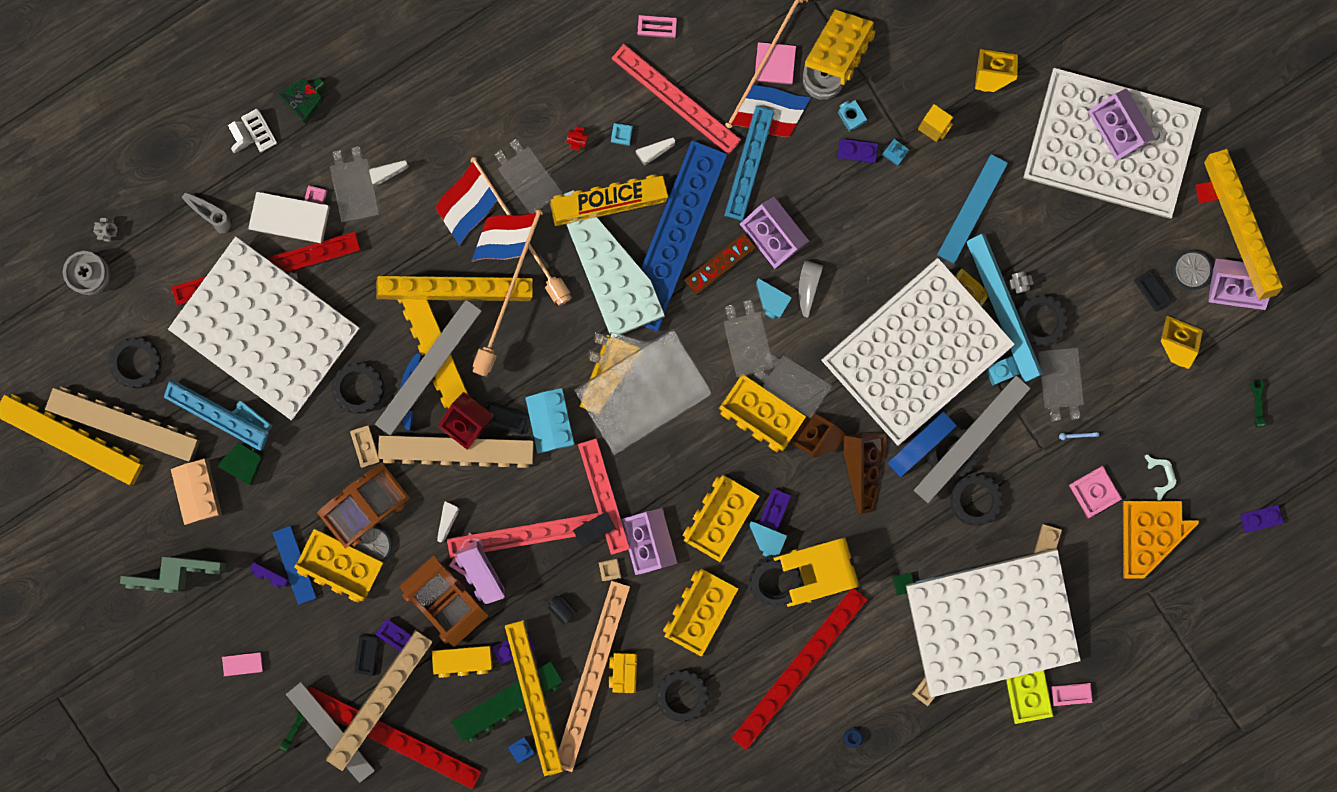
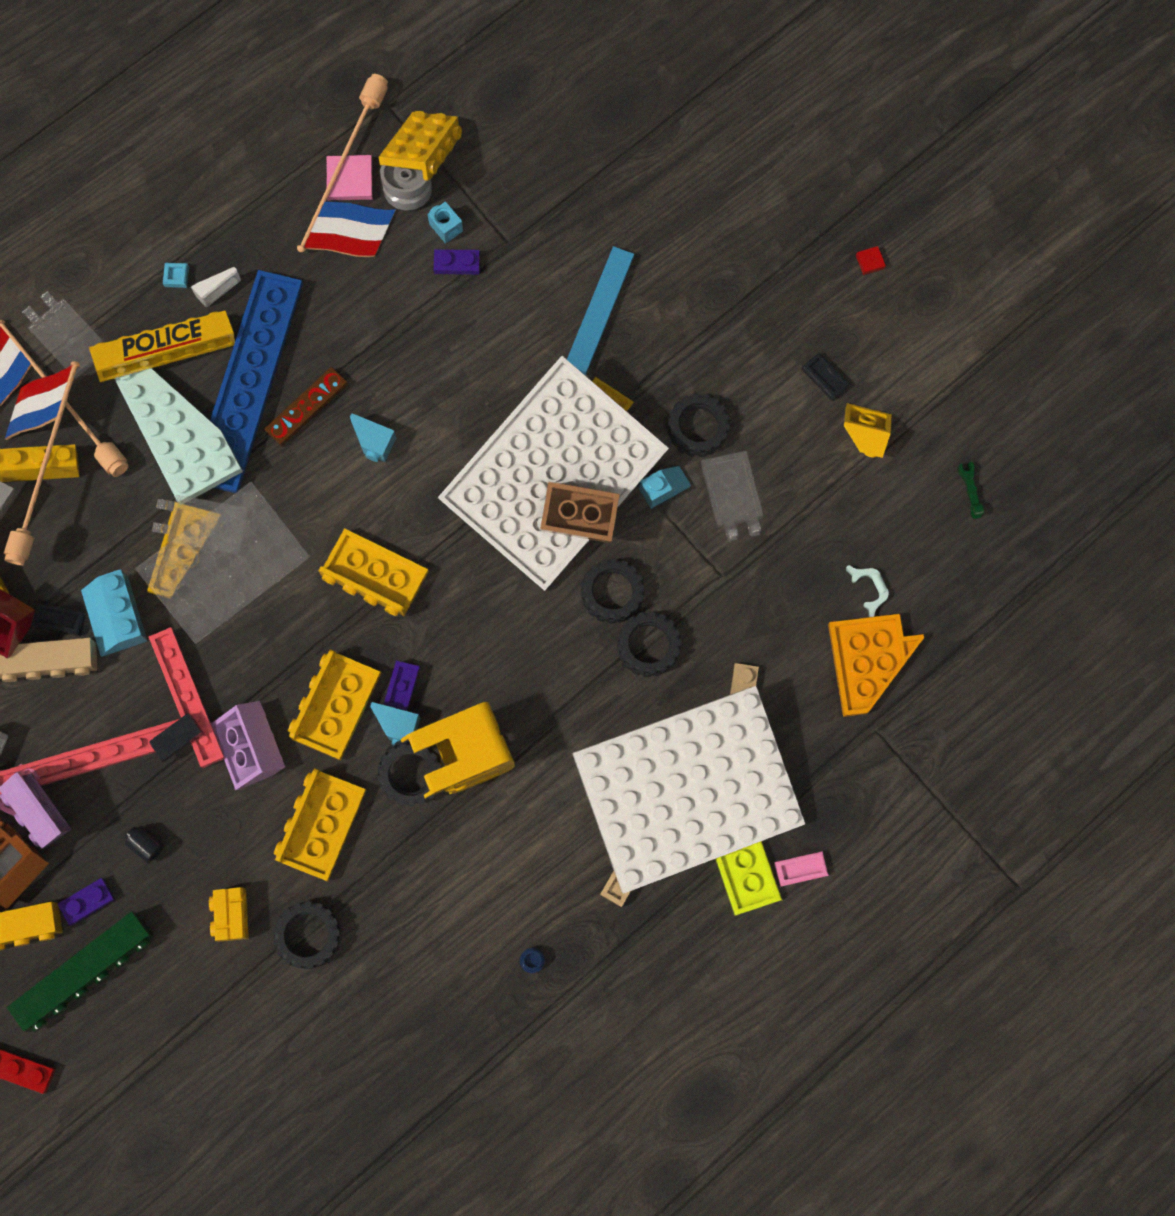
camera: 15 degrees left, 10 degrees down
yellow tile [505,620,563,777] -> none
blue plate [508,737,535,764] -> none
light nougat plate [558,581,630,772] -> none
red gear [566,126,588,151] -> none
tan tile [599,559,621,581] -> none
coral tile [612,44,741,155] -> none
bright pink tile [637,15,677,38] -> none
clear tile [723,300,774,378] -> none
dark azure tile [724,105,774,221] -> none
red plate [731,588,867,750] -> none
lavender slope [740,196,809,269] -> none
clear tile [754,352,832,418] -> none
reddish brown slope [789,411,846,458] -> none
light grey piece [799,260,823,318] -> none
reddish brown wedge [844,433,887,514] -> none
dark azure tile [882,139,909,166] -> none
blue slope [888,412,957,477] -> none
dark green tile [892,572,914,596] -> none
light grey tile [913,376,1031,503] -> none
yellow brick [918,104,953,142] -> none
medium azure tile [966,233,1043,382] -> none
yellow slope [975,49,1018,92] -> none
light grey gear [1009,271,1034,293] -> none
white plate [1023,68,1201,219] -> none
light blue hinge [1059,432,1099,440] -> none
bright pink tile [1069,466,1122,518] -> none
lavender slope [1088,88,1156,161] -> none
light grey wheel [1172,250,1213,290] -> none
yellow brick [1204,149,1283,300] -> none
lavender slope [1209,259,1270,310] -> none
dark purple plate [1240,505,1283,533] -> none
none -> medium nougat brick [540,482,620,543]

